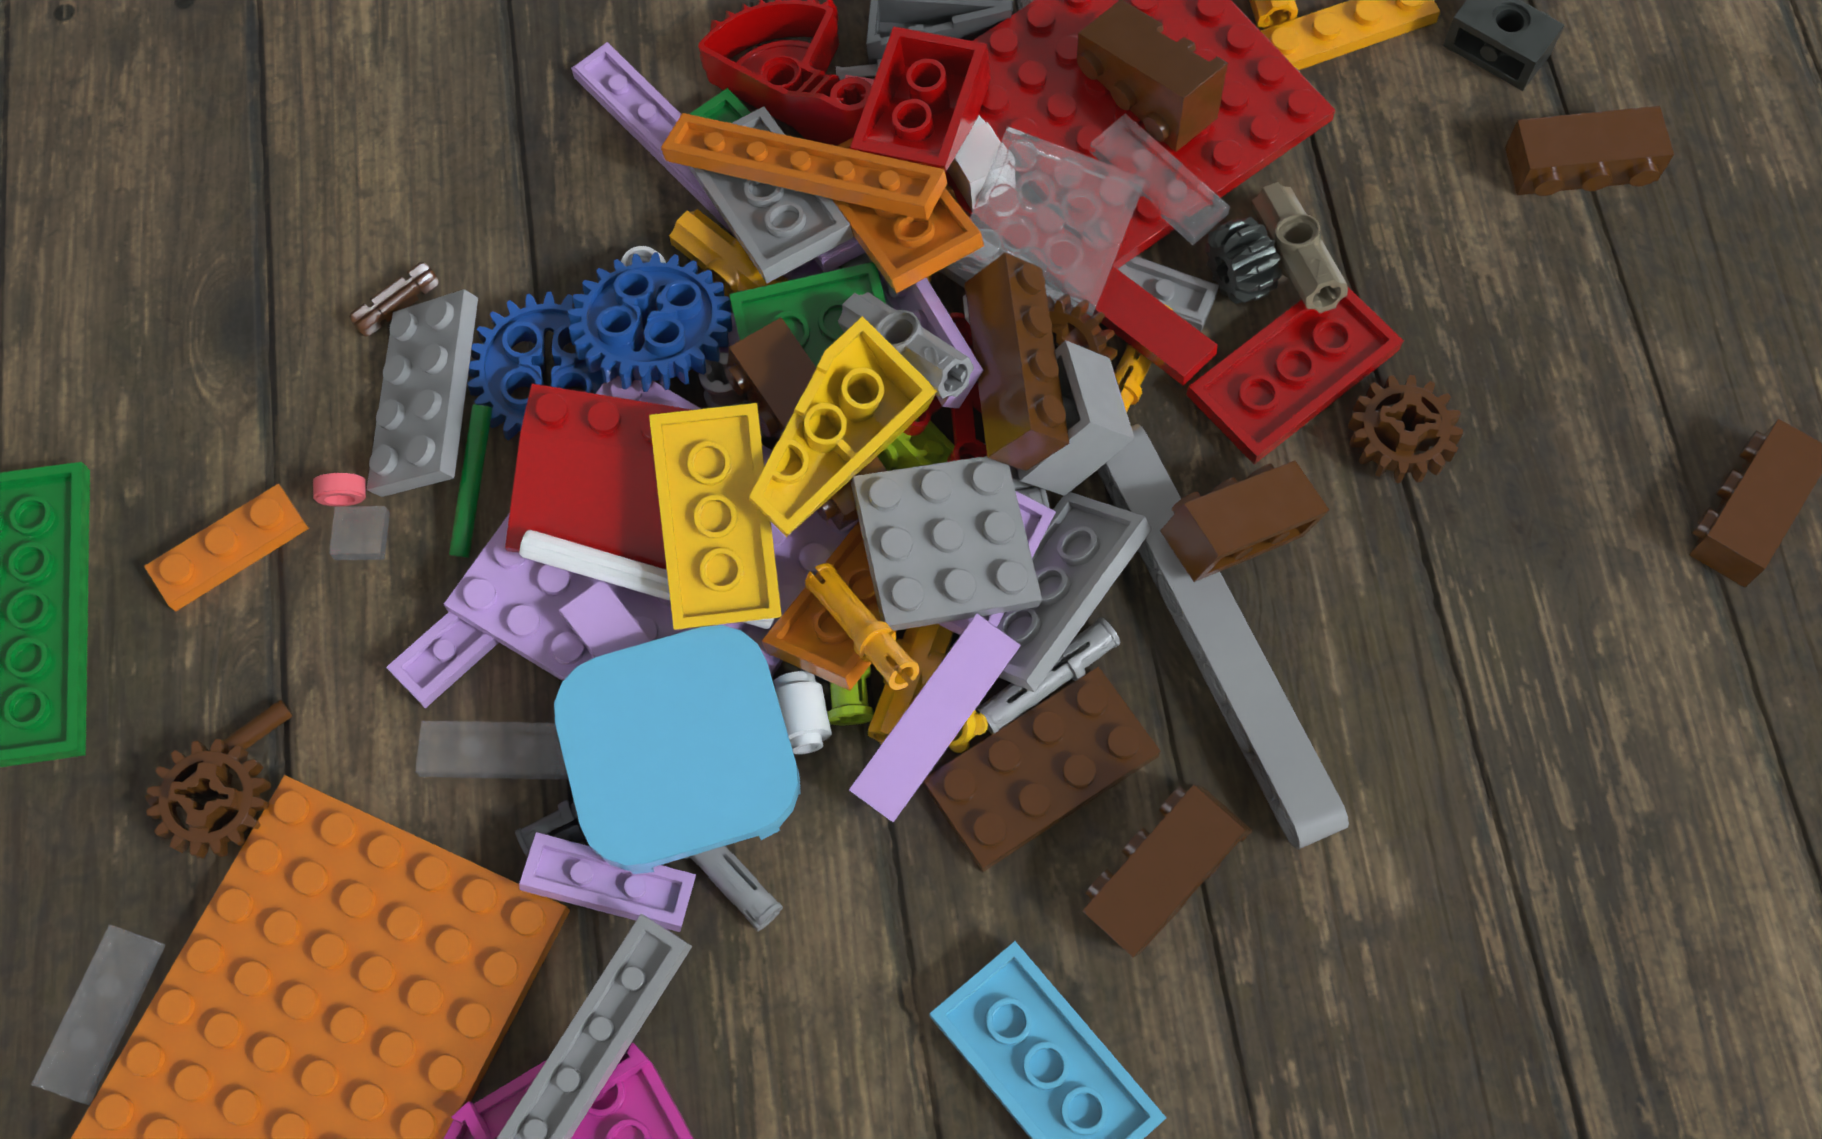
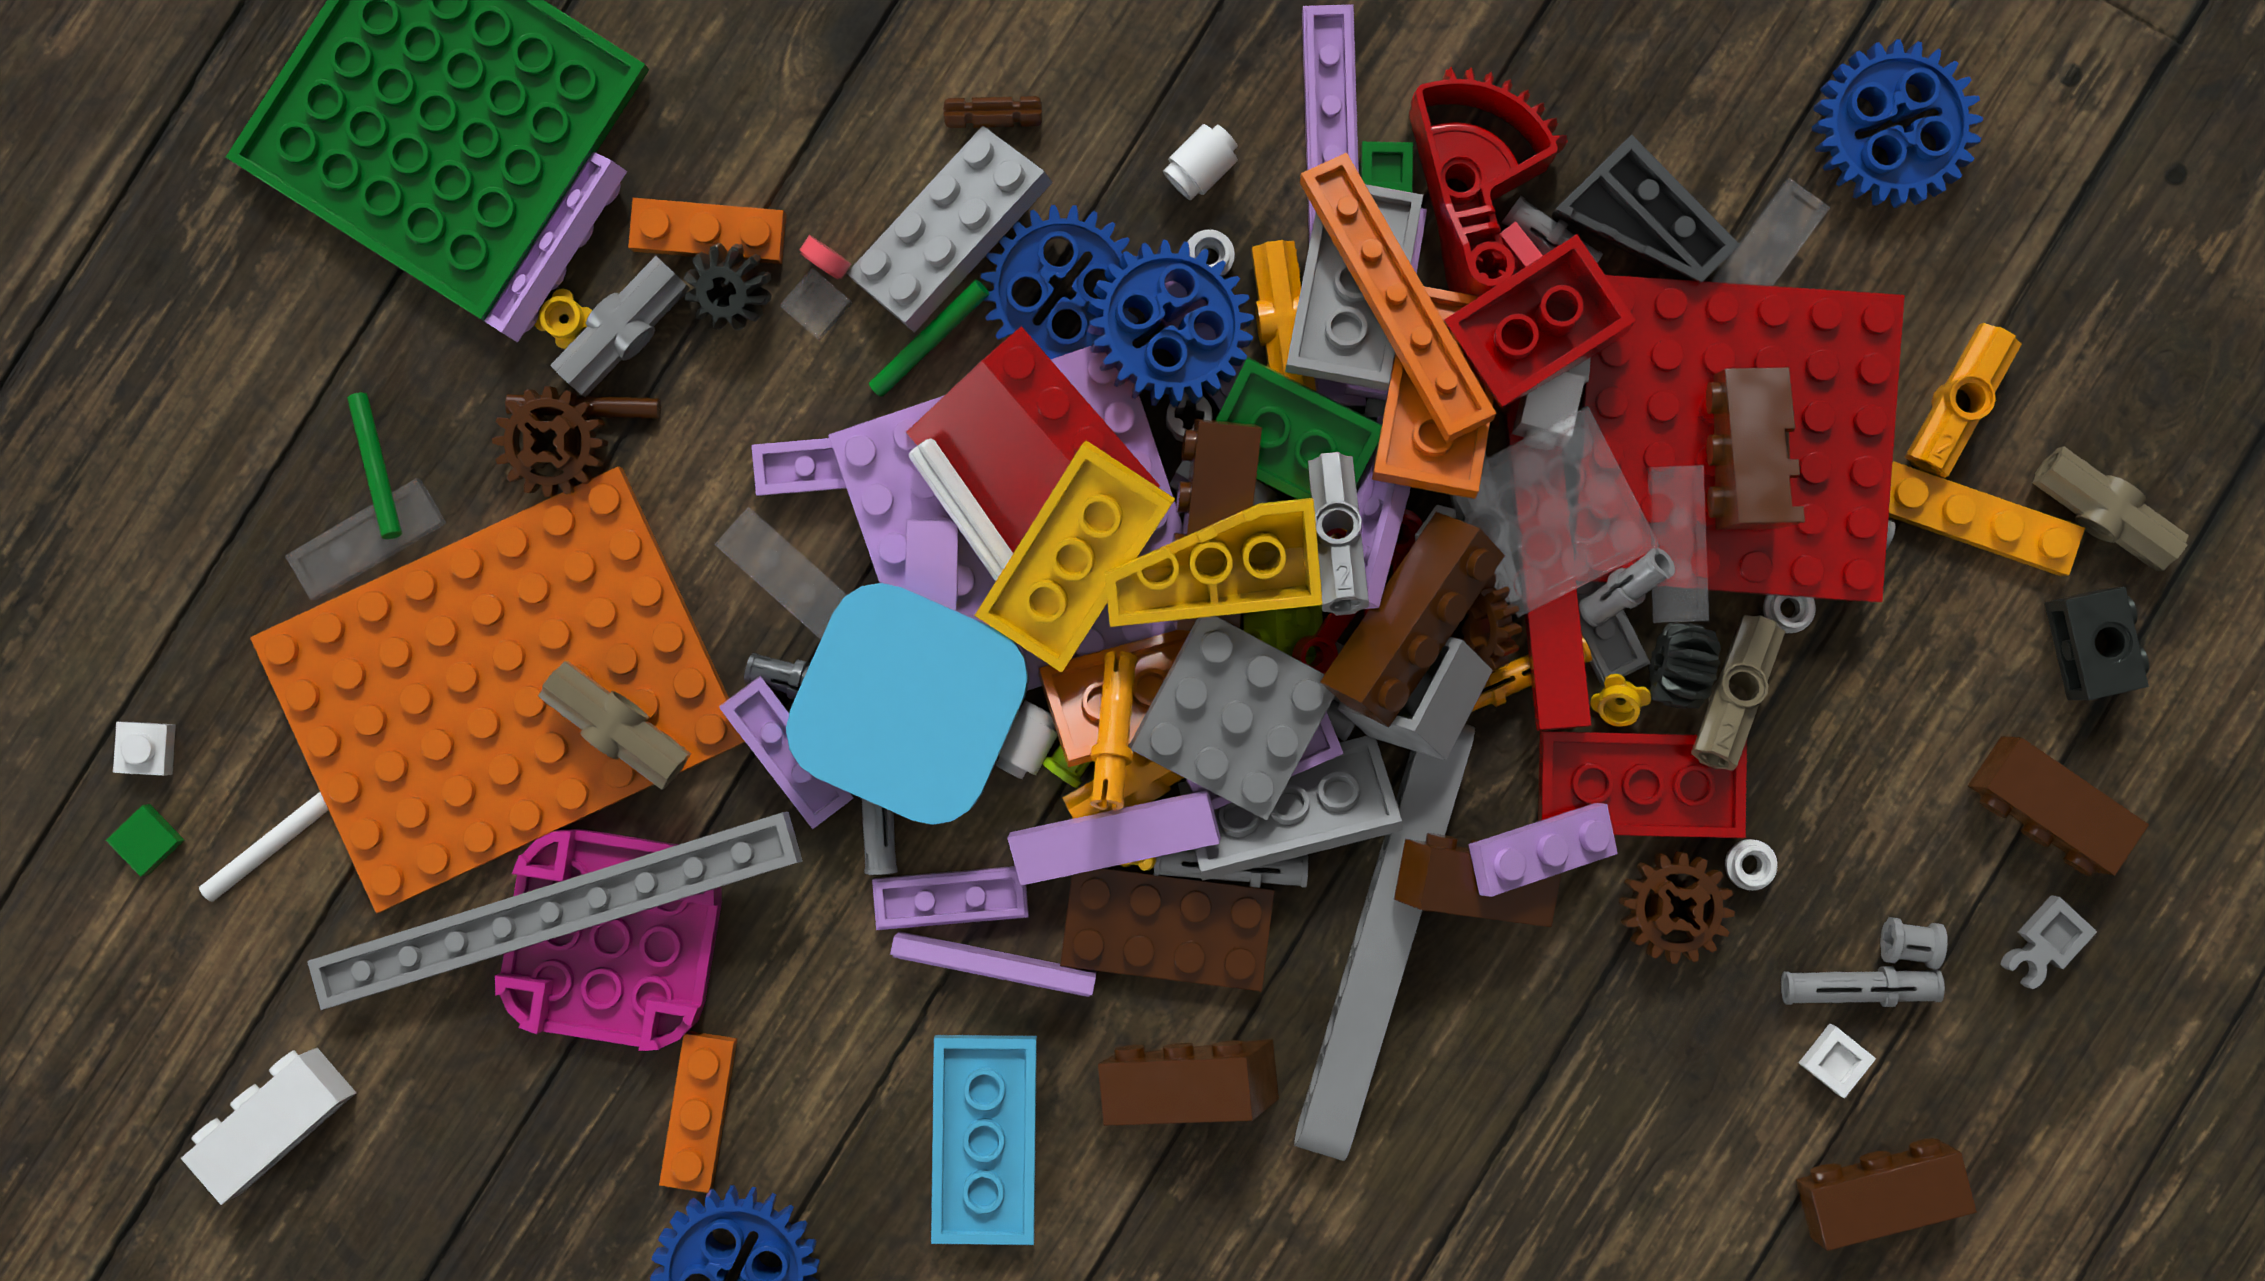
camera: 35 degrees right, 20 degrees up
none -> green bar [347,392,402,540]
none -> lavender plate [484,152,627,342]
none -> yellow plate [534,289,592,349]
none -> dark tan piece [538,661,691,790]
none -> light grey piece [550,256,690,397]
none -> pearl dark grey gear [684,243,772,330]
none -> lavender tile [872,866,1029,930]
none -> lavender tile [890,931,1097,997]
none -> white brick [1163,124,1238,200]
none -> lavender plate [1468,803,1618,897]
none -> light grey pin [1579,548,1675,627]
none -> yellow plate [1590,674,1651,727]
none -> white plate [1725,839,1777,891]
none -> white plate [1763,595,1816,633]
none -> light grey pin [1781,966,1945,1007]
none -> white plate [1799,1024,1876,1099]
none -> light grey bush [1880,917,1948,969]
none -> light grey plate [2000,895,2097,989]

